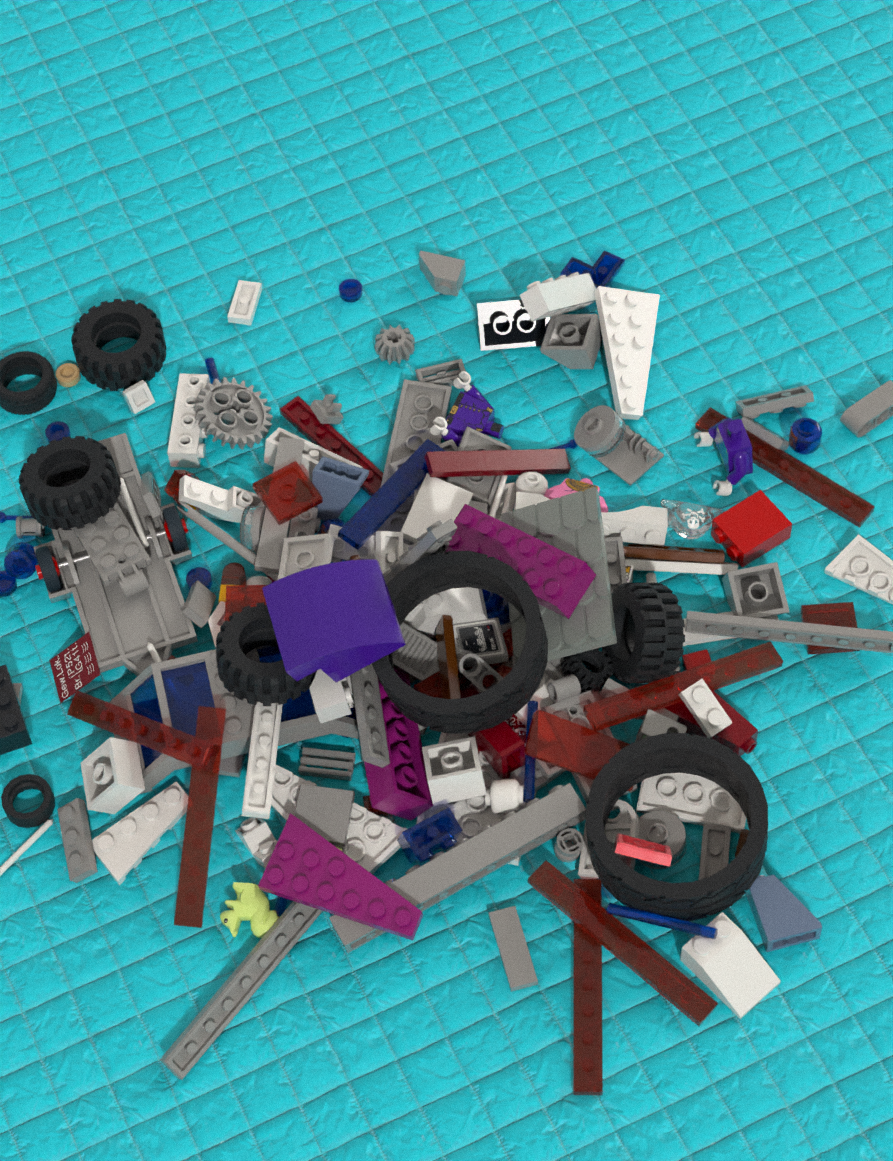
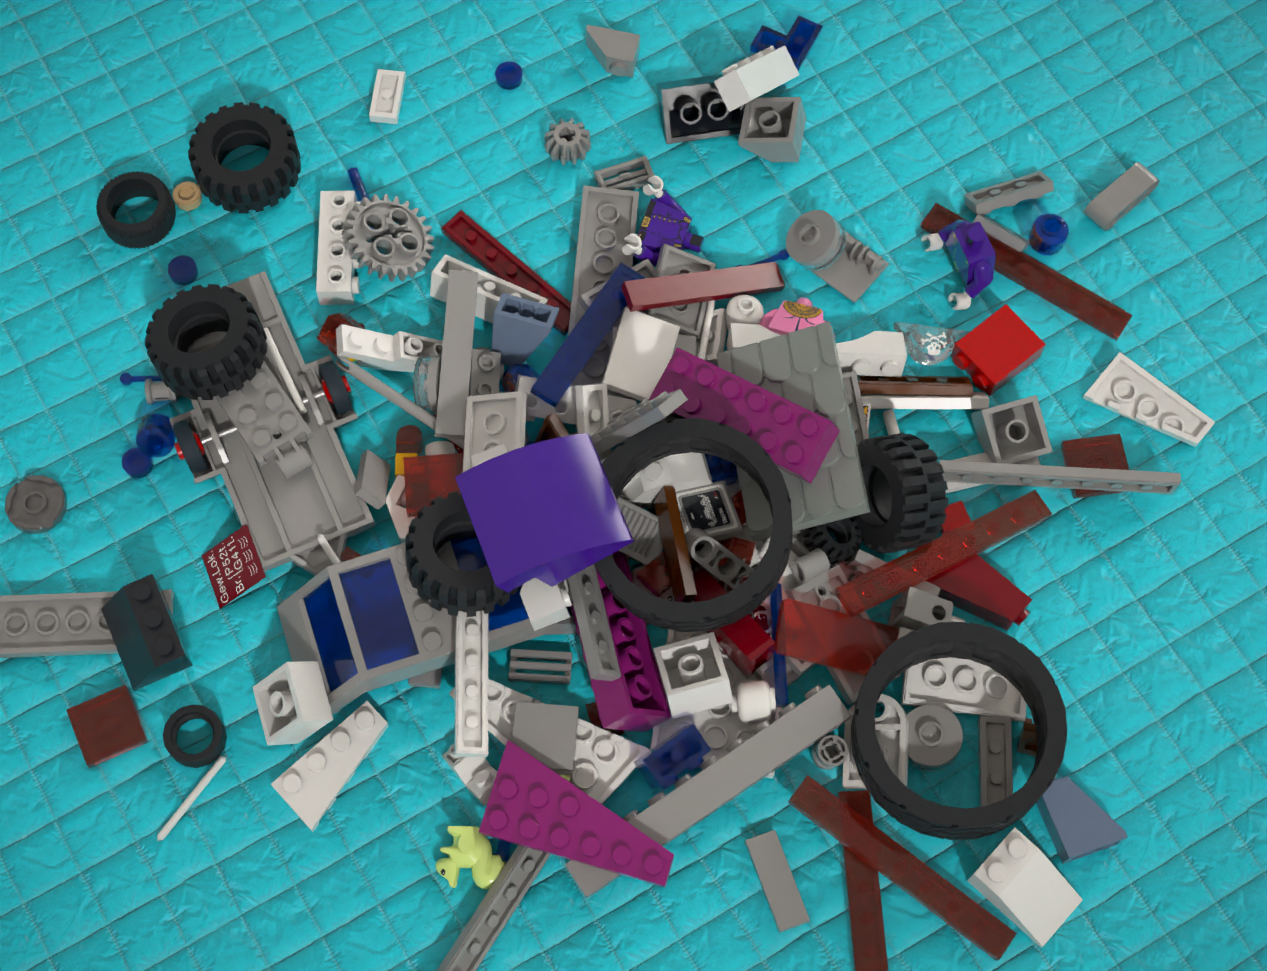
camera: 10 degrees left, 10 degrees up
light grey plate [57,798,98,883] -> none
clear red tile [67,690,220,772] -> none
white tile [122,380,155,414] -> none
light grey tile [141,471,162,518] -> none
clear red tile [174,706,226,928] -> none
clear blue tile [186,567,212,590] -> none
clear red tile [253,461,323,525] -> none
light grey tile [310,394,344,424] -> none
white wing [594,286,660,420] -> none
clear blue bar [607,903,718,940] -> none
coral tile [614,833,672,867] -> none
white plate [678,679,733,738] -> none

